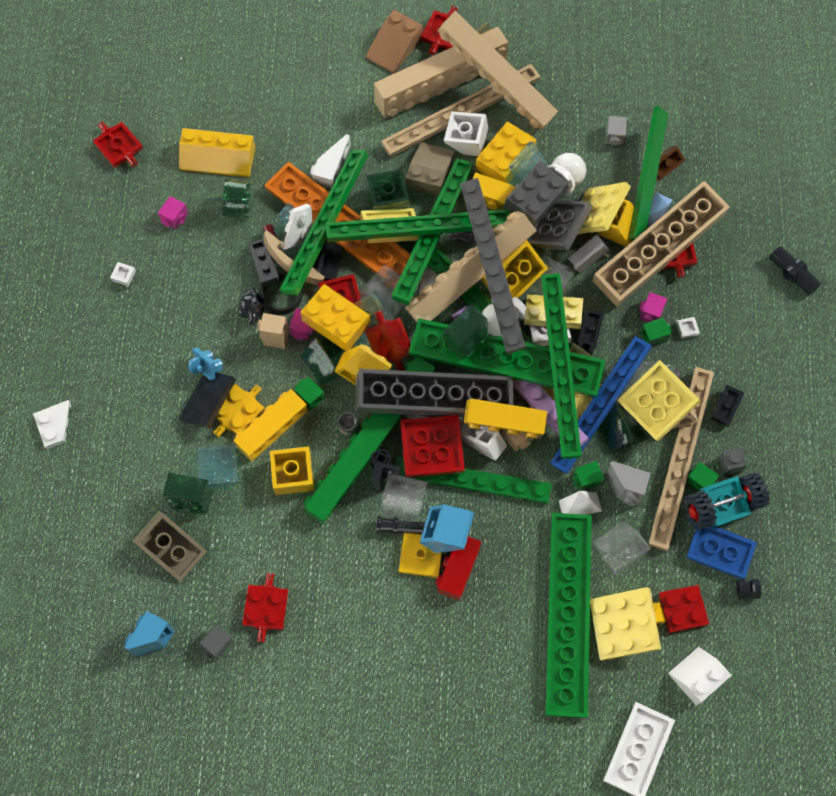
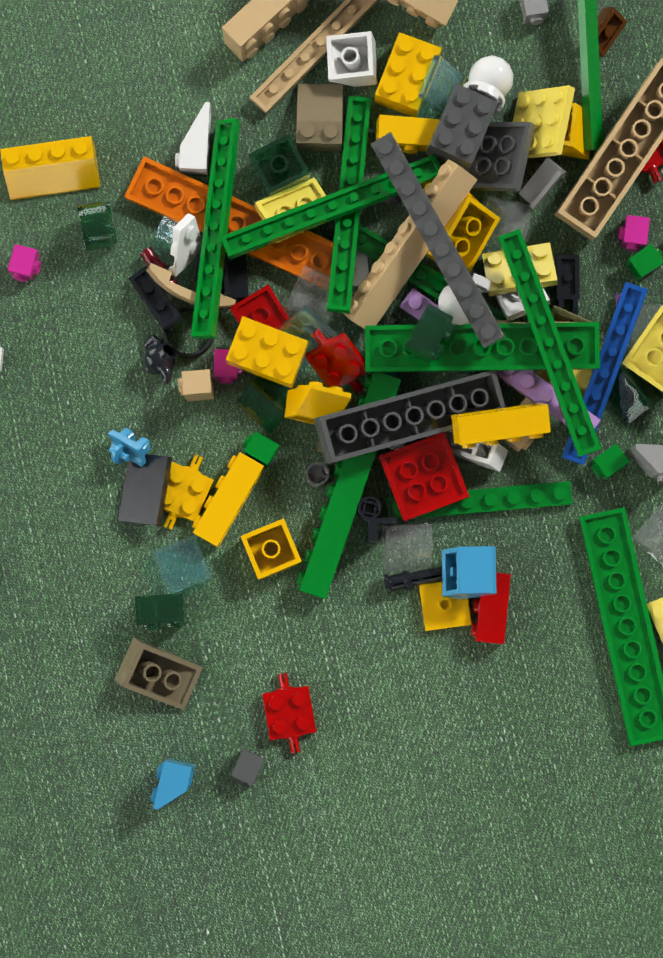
camera: 15 degrees left, 15 degrees up
white slope [559,491,602,515] -> none
light blue slope [648,193,672,226] -> none

